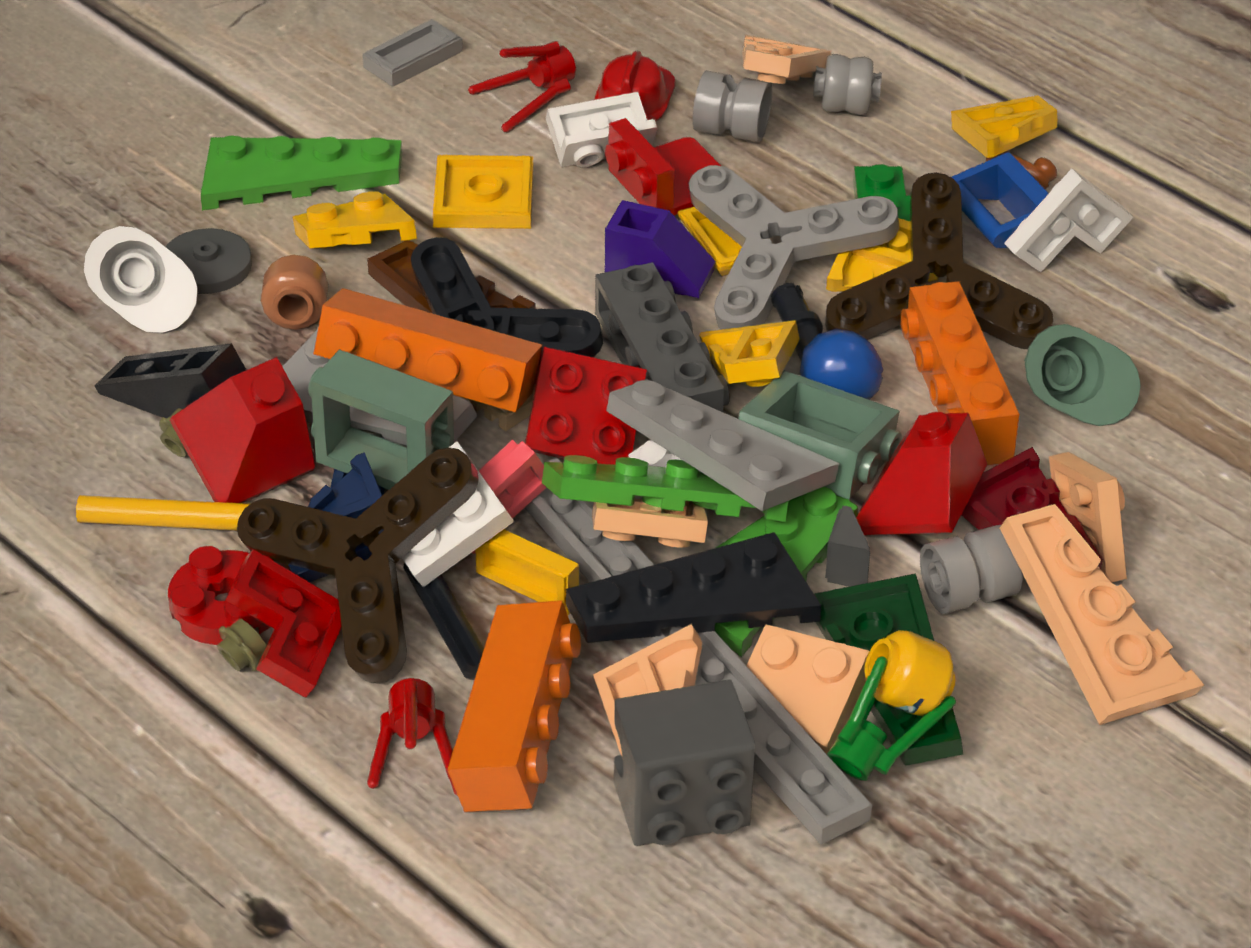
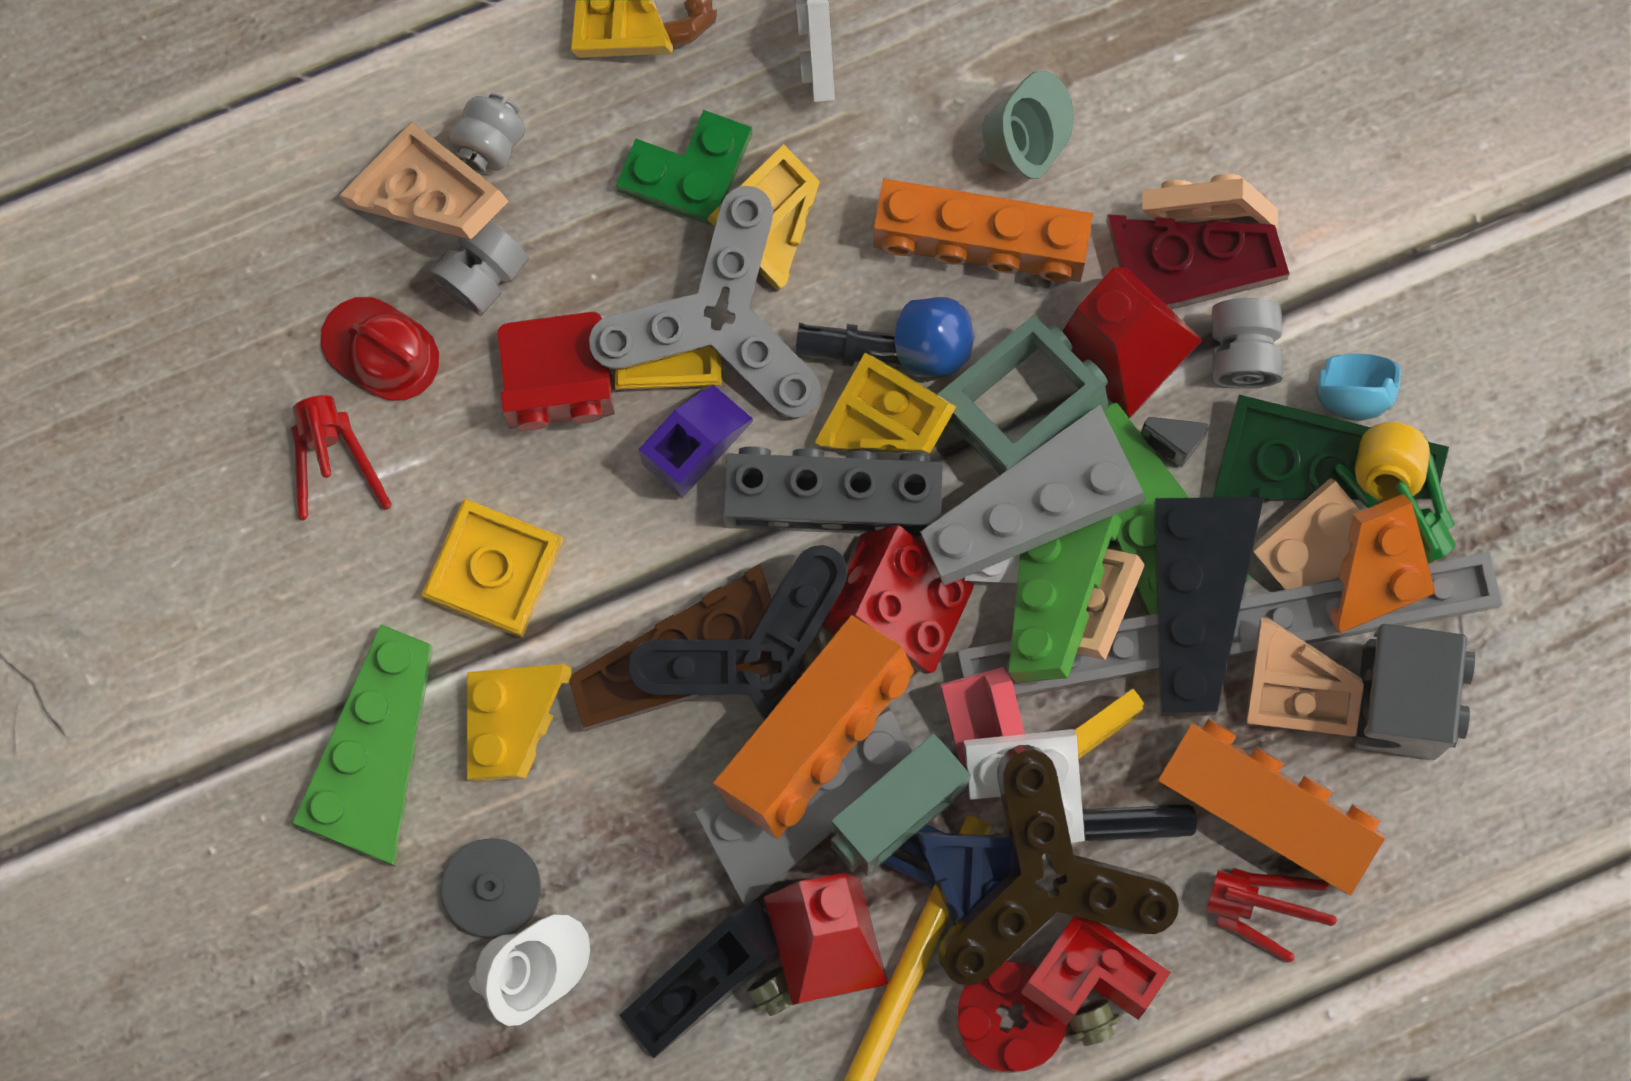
camera: 65 degrees left, 35 degrees up
nougat head [261,254,328,330] -> none
light grey tile [363,19,462,87] -> none
white bracket [546,92,658,167] -> none
dark brown piece [825,172,1053,349] -> none
blue tile [952,152,1049,249] -> none
light nougat wing [1000,504,1204,725] -> none
none -> medium azure hair [1317,354,1401,422]
none -> orange wing [1330,494,1436,634]

